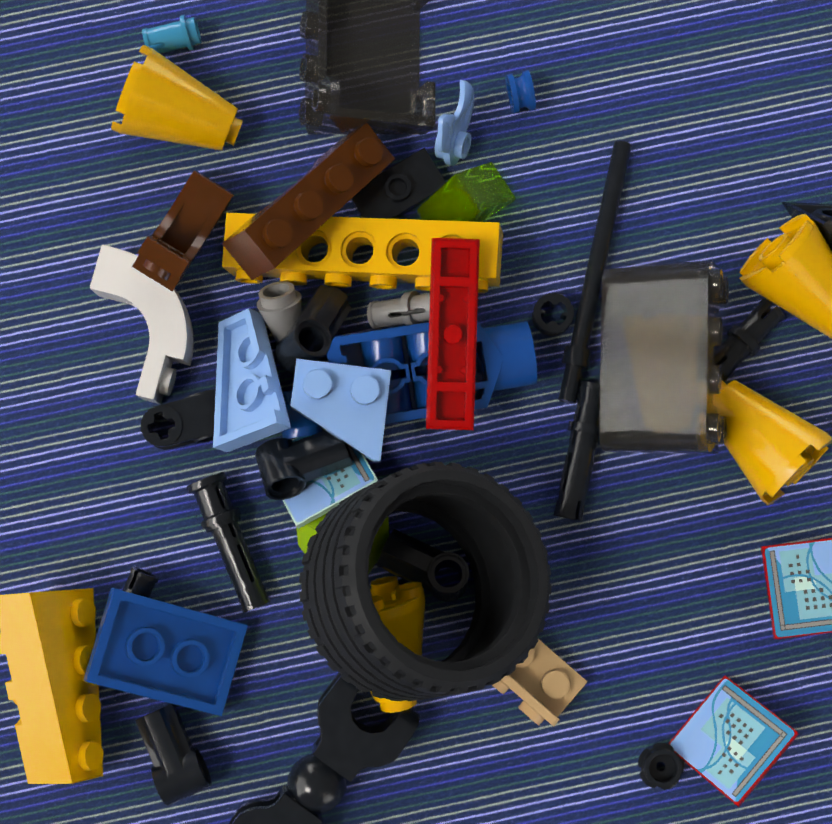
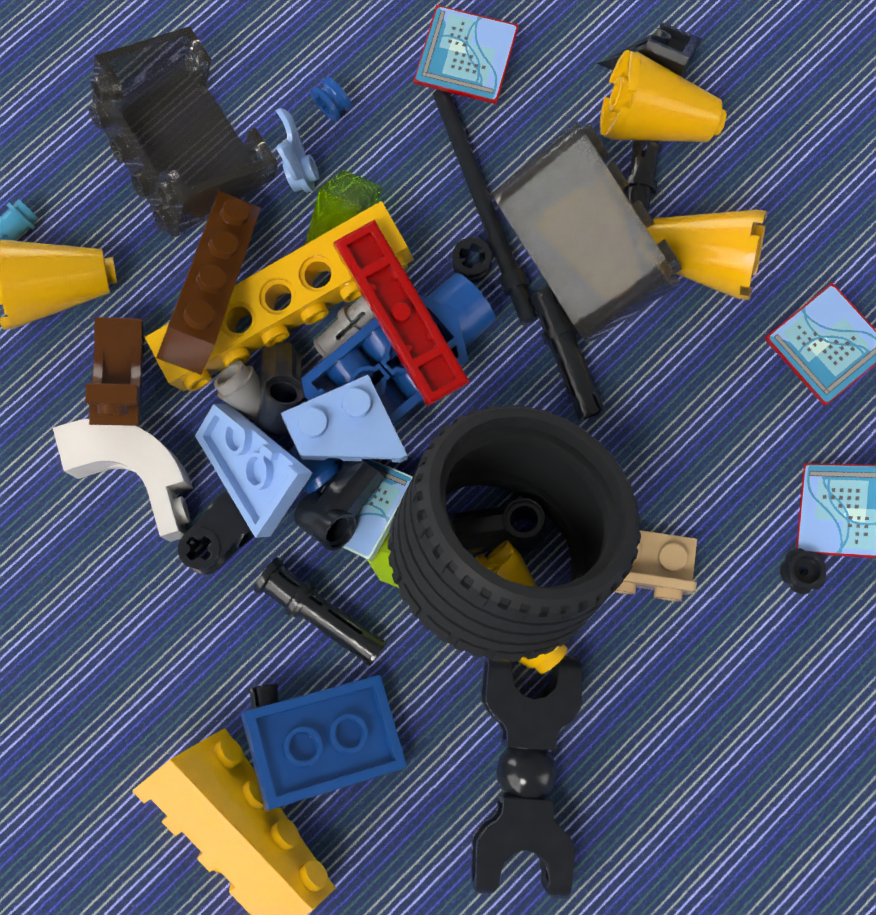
camera: 30 degrees left, 5 degrees down
black piece [135,704,212,806] -> none
black plate [350,148,448,219] -> none
none -> piece [414,5,519,105]

